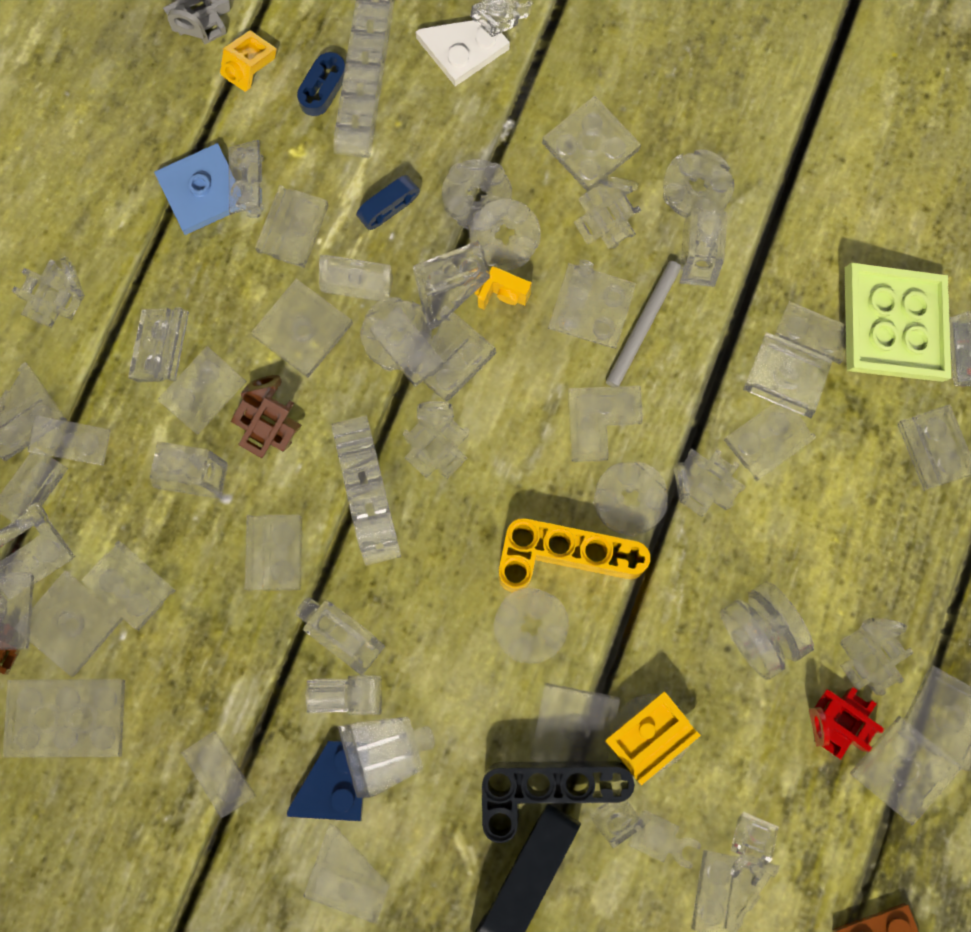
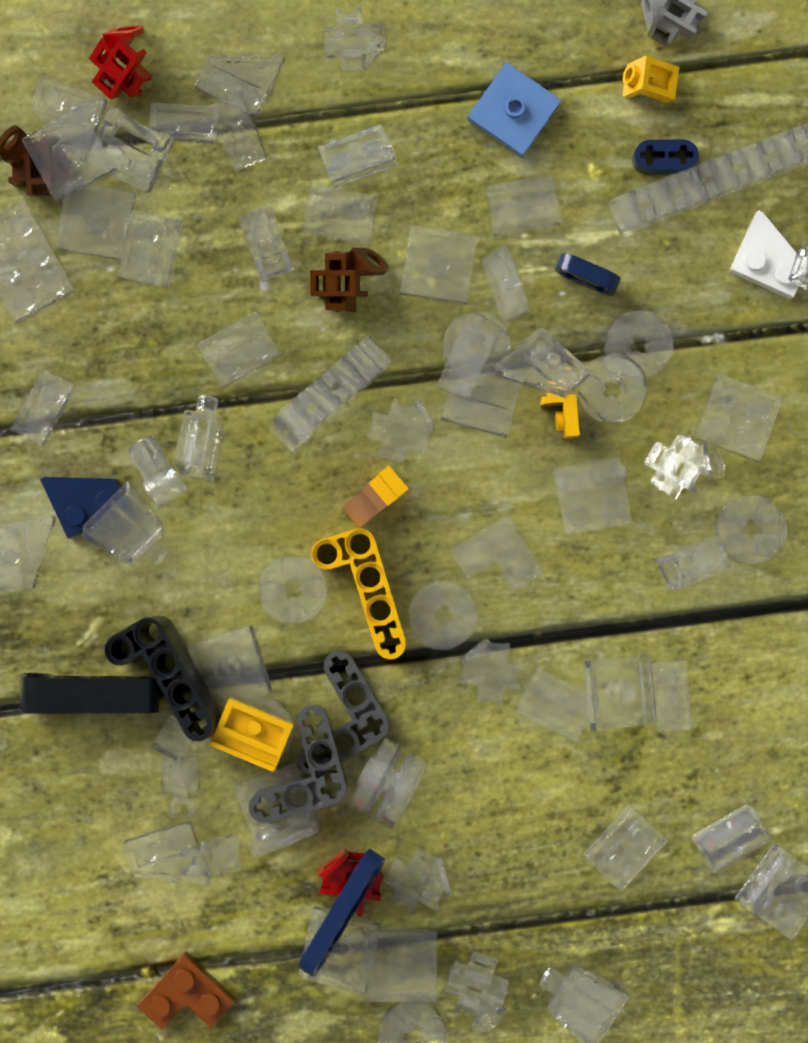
camera: 60 degrees right, 10 degrees up
clear hinge [229,140,264,218] -> none
light grey bar [606,261,681,389] -> none
yellowish green plate [845,263,951,382] -> none
none -> clear bracket [234,762,322,858]
none -> dark grey beam [248,704,348,823]
none -> dark blue beam [298,849,385,977]
none -> dark grey beam [299,650,389,776]
none -> leg [342,465,409,529]

